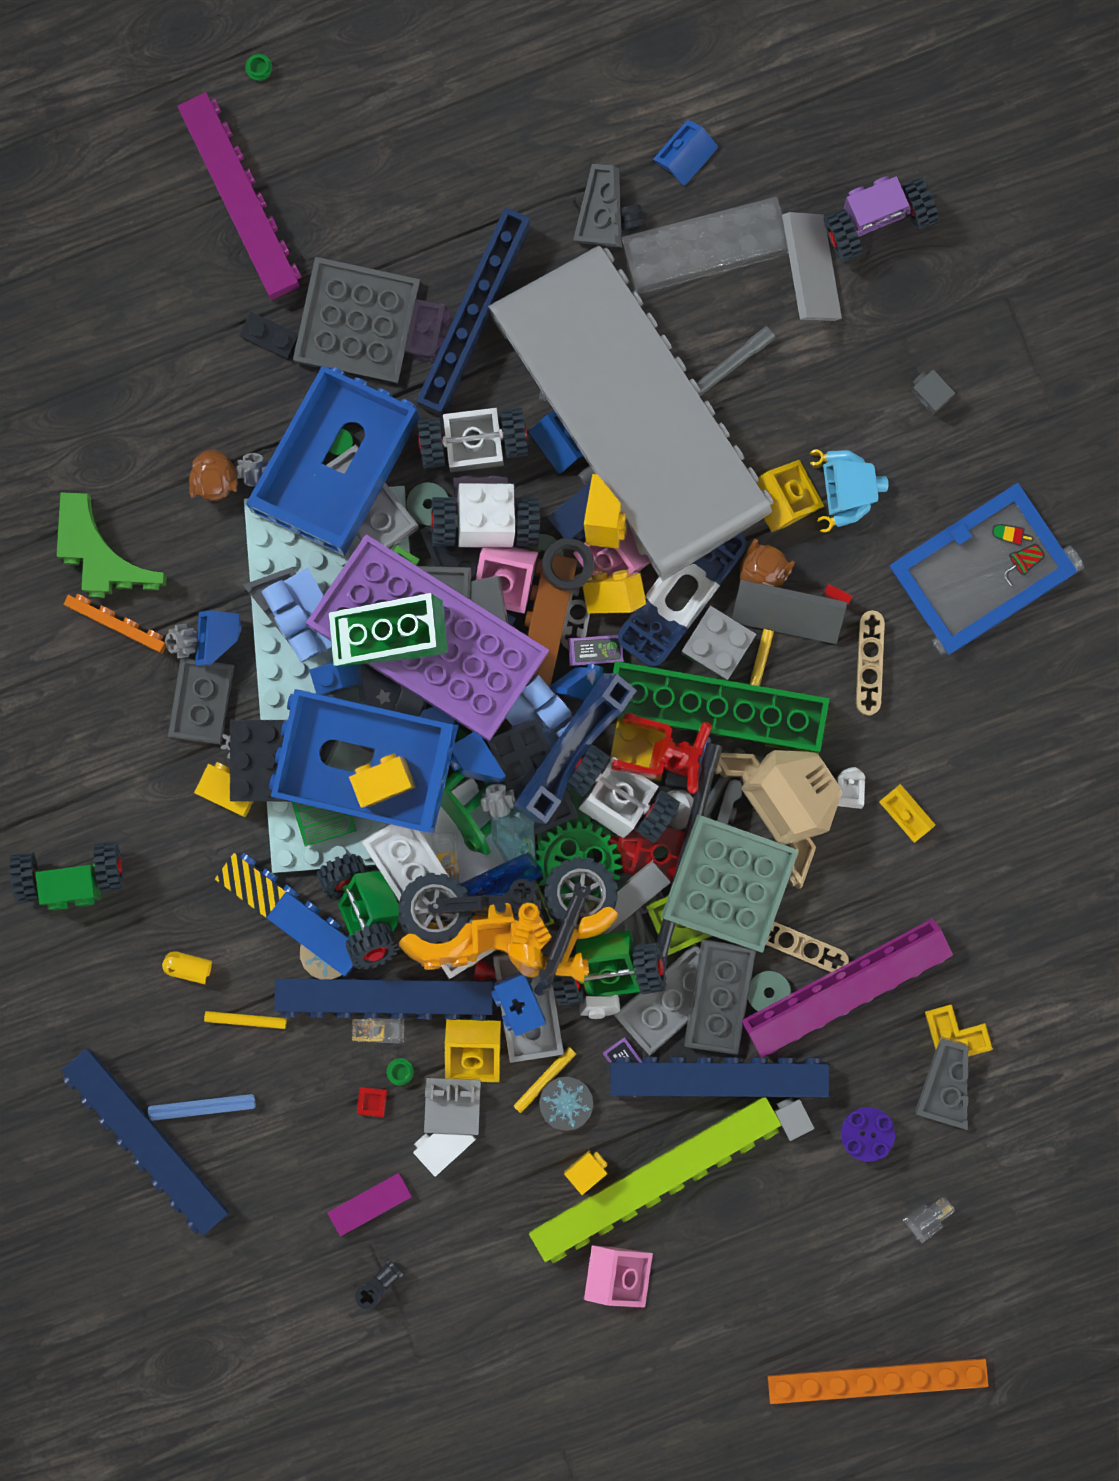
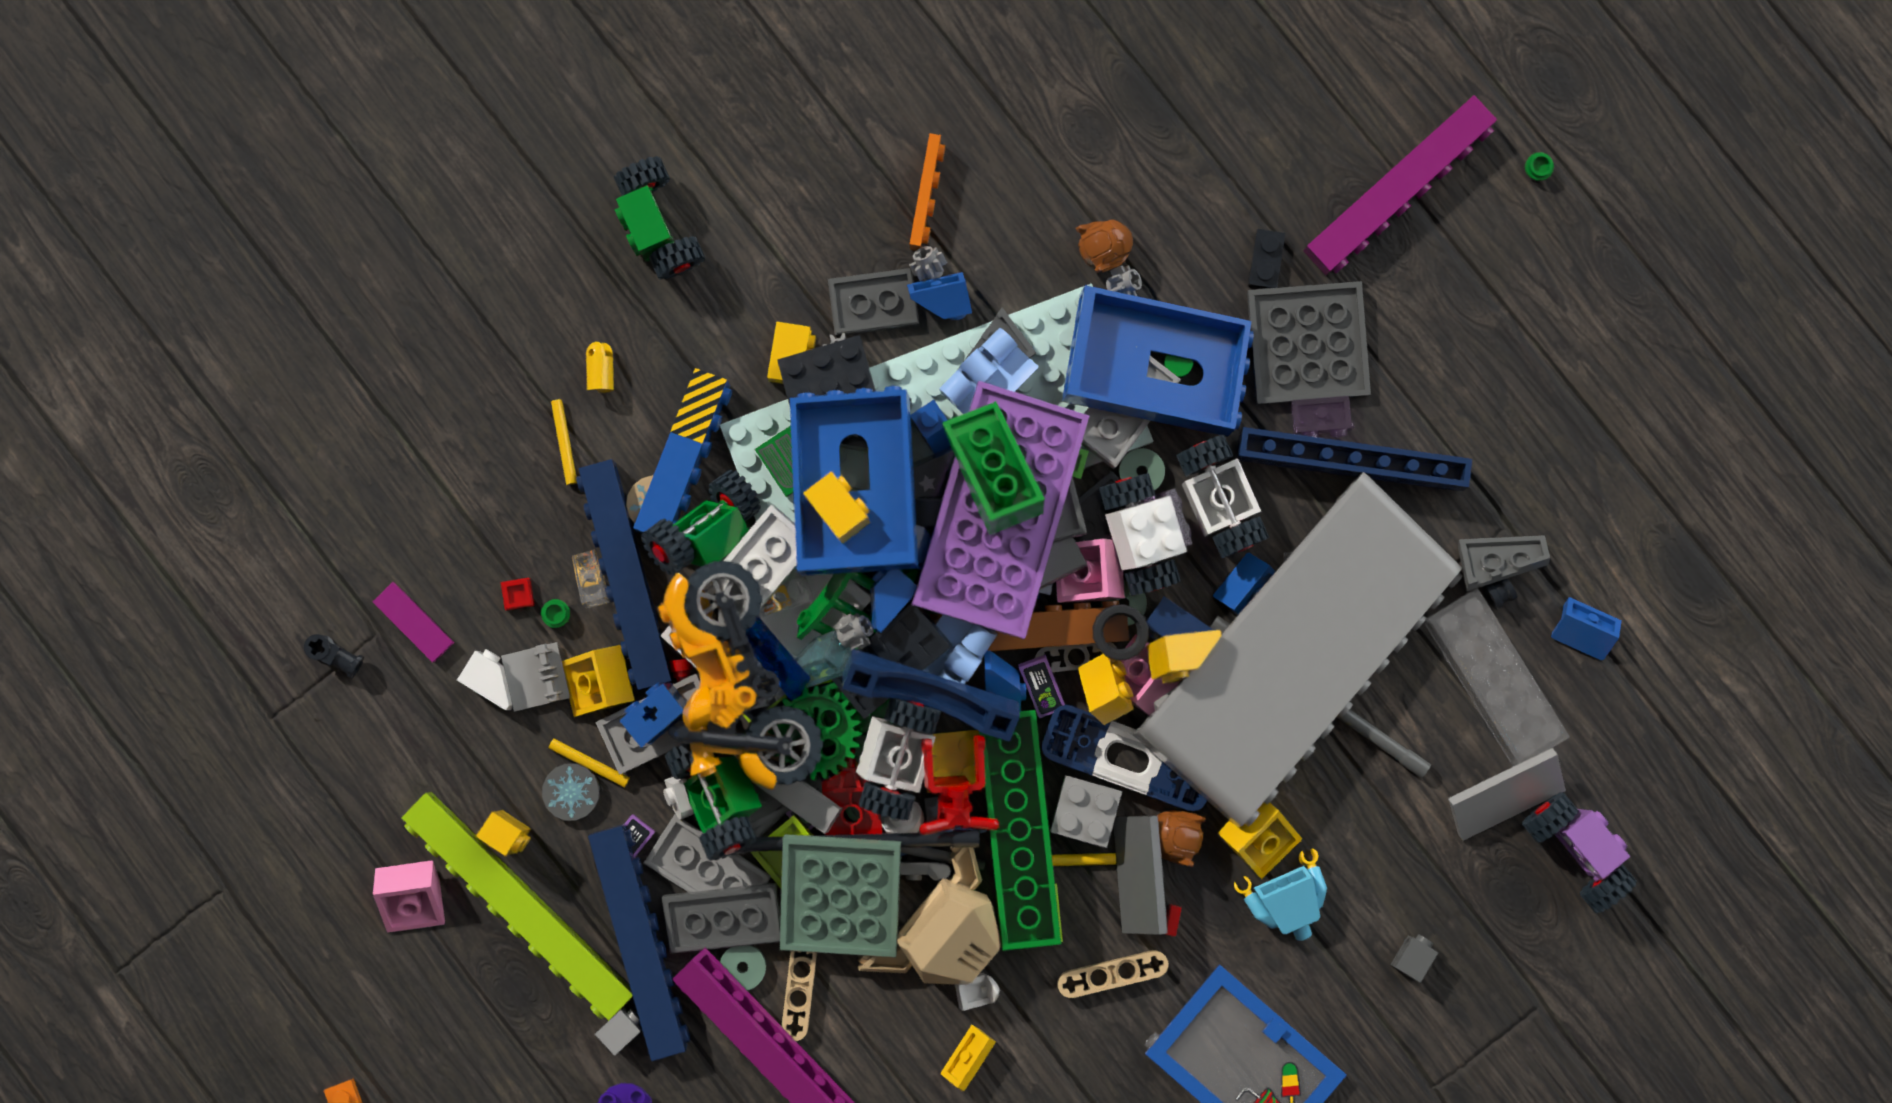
camera: 70 degrees right, 0 degrees up
bright green arch [57,493,167,599] -> none
dark blue brick [61,1048,230,1235] -> none
medium blue axle [148,1094,256,1121] -> none

